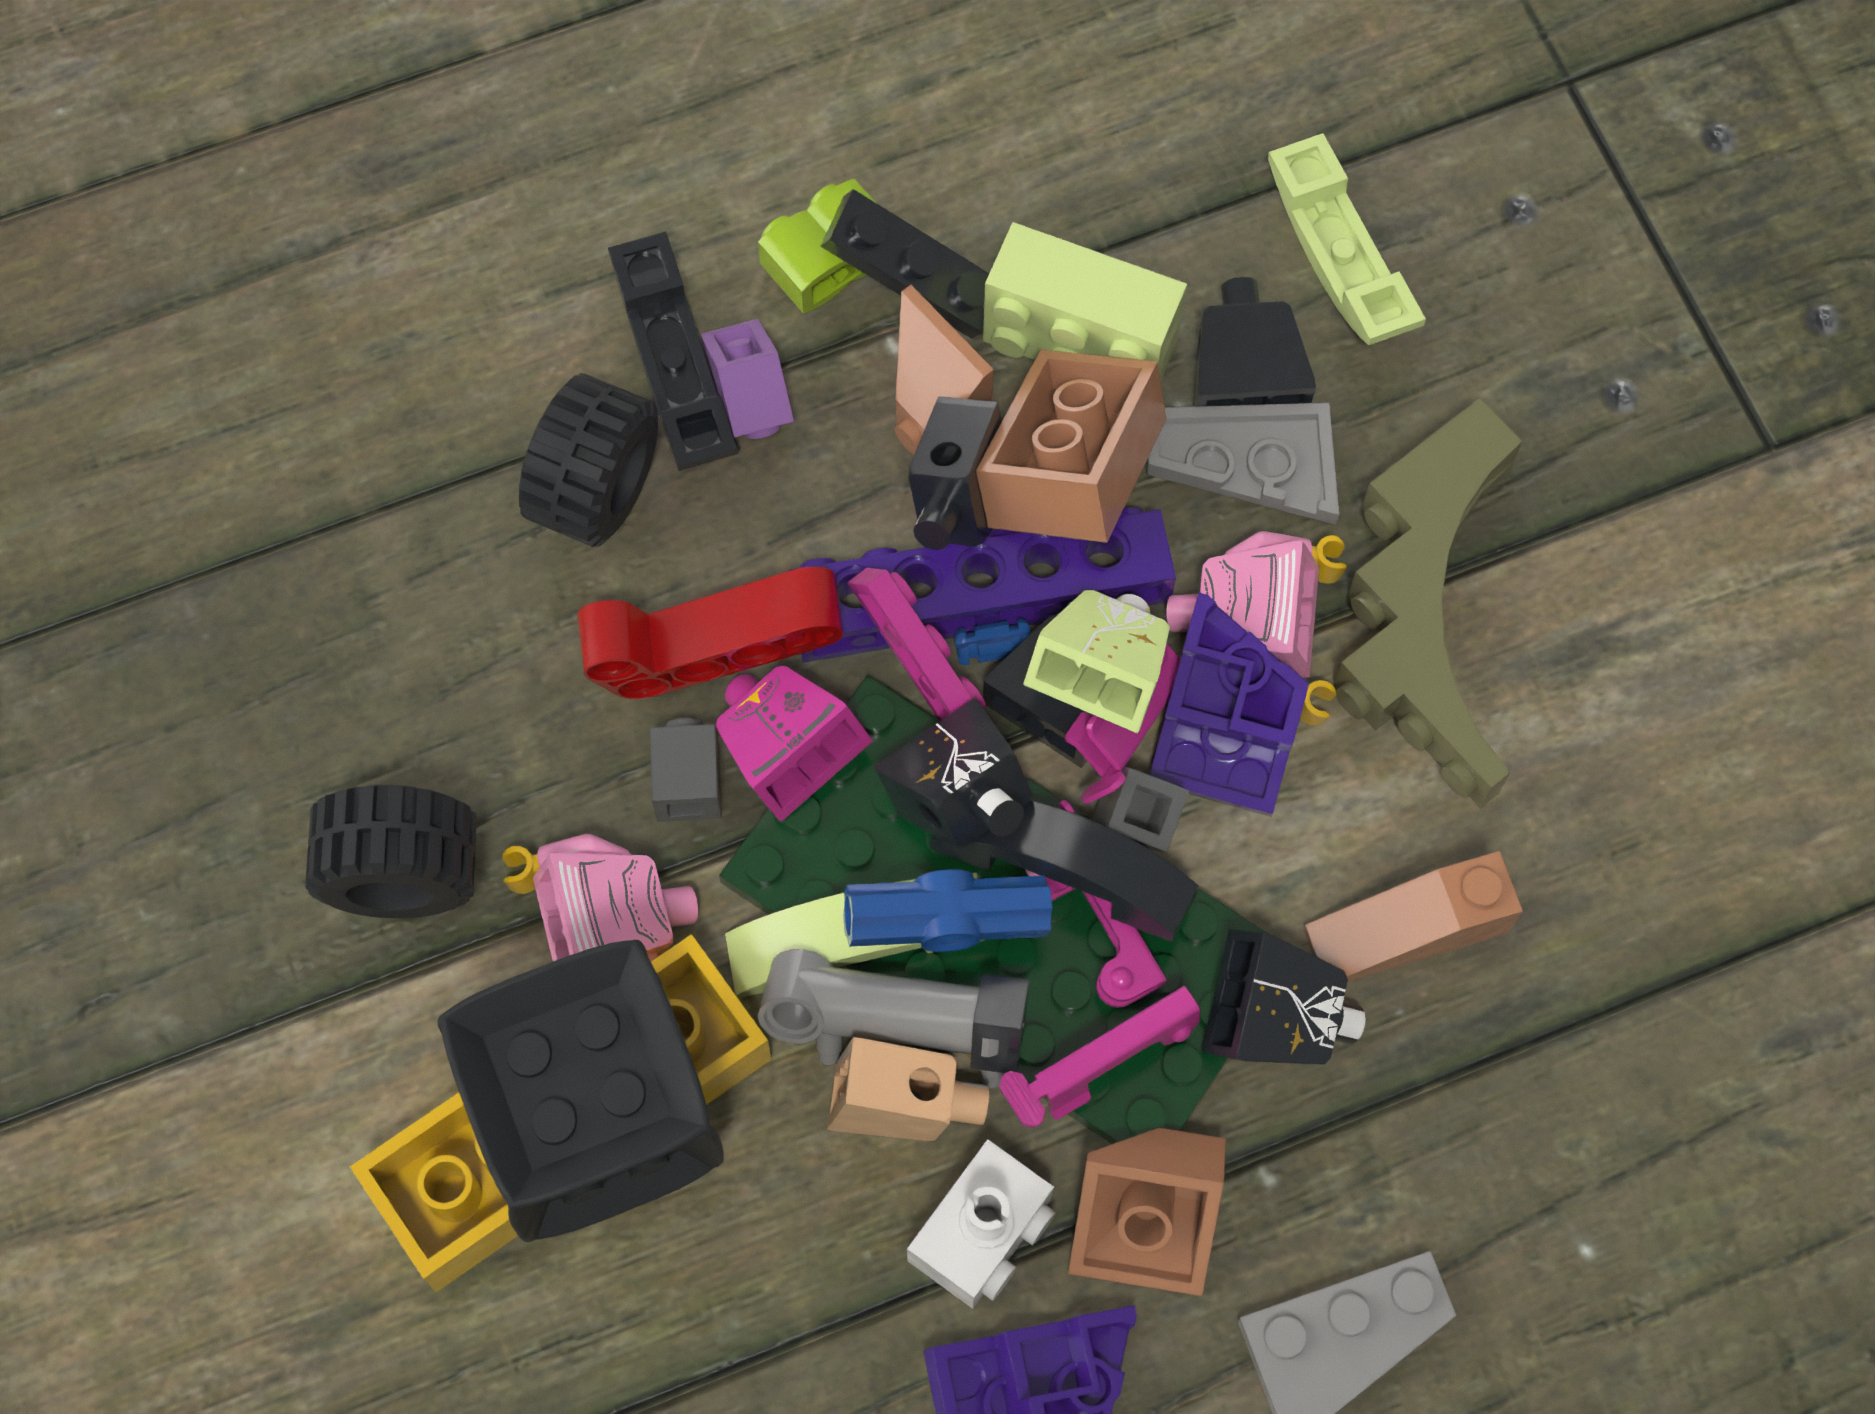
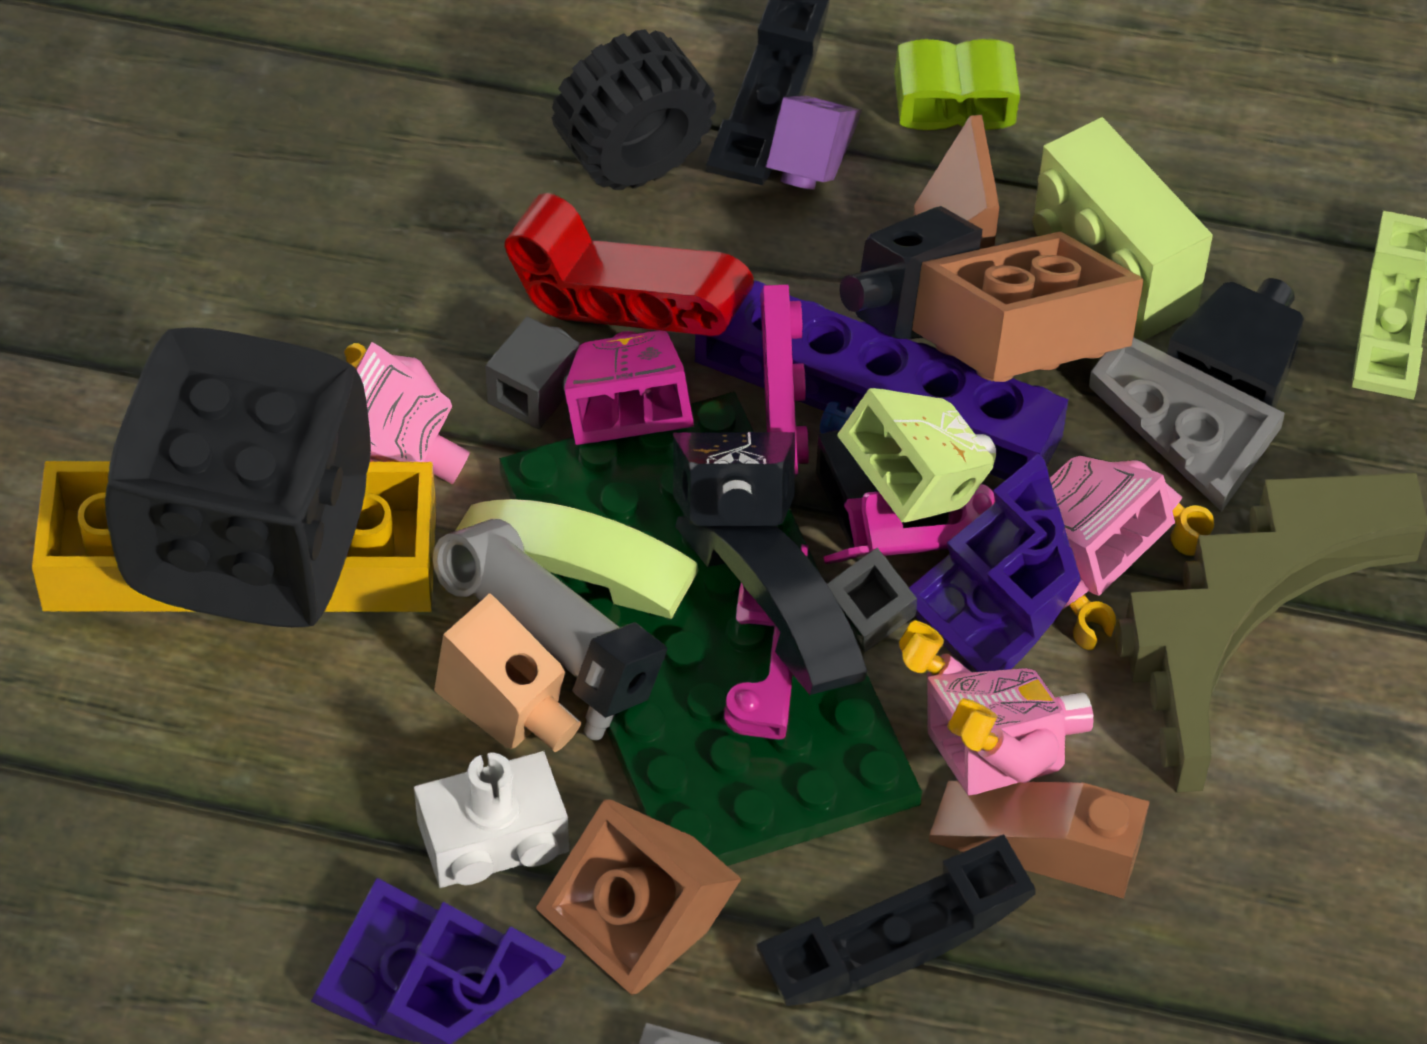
camera: 35 degrees right, 15 degrees down
black tyre [305,785,477,918] -> none
black plate [820,189,990,339] -> none
blue piece [843,869,1052,952] -> none
dark pink piece [999,986,1200,1128] -> none
black torso [1202,929,1366,1065] -> none
none -> black slope [756,834,1036,1006]
none -> bright pink torso [899,620,1093,795]

